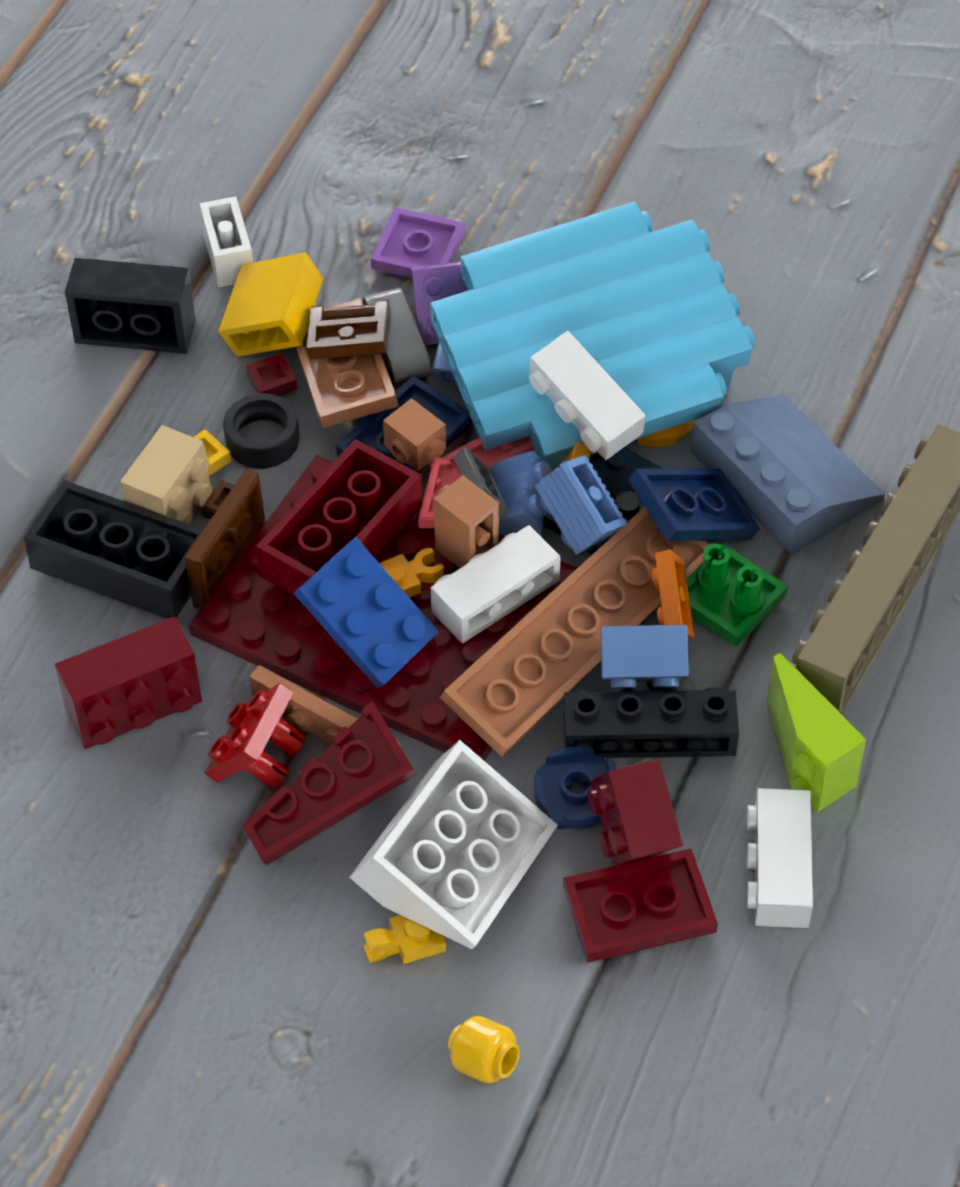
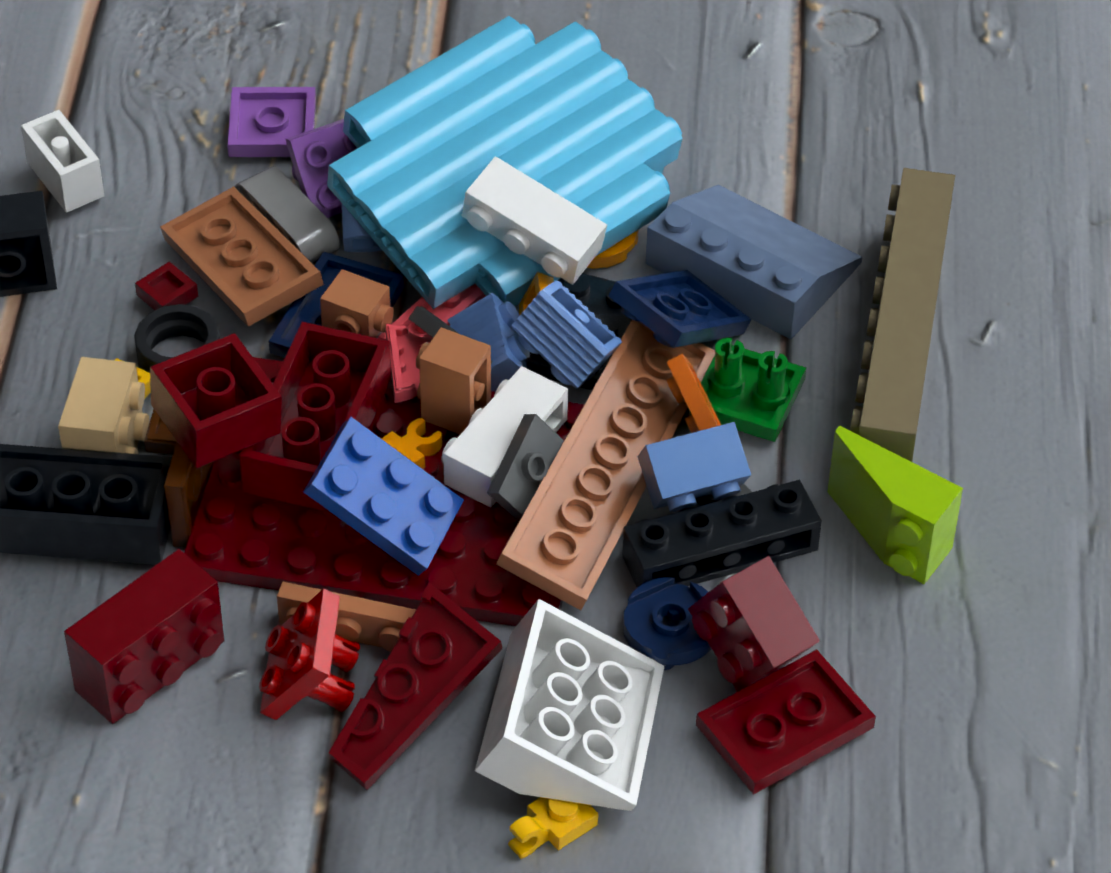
camera: 20 degrees left, 5 degrees down
yellow brick [218,252,324,357] -> none
reddish brown plate [307,299,391,360] -> none
white brick [746,788,813,928] -> none
none -> dark red brick [150,333,282,468]
none -> dark grey plate [487,414,564,519]

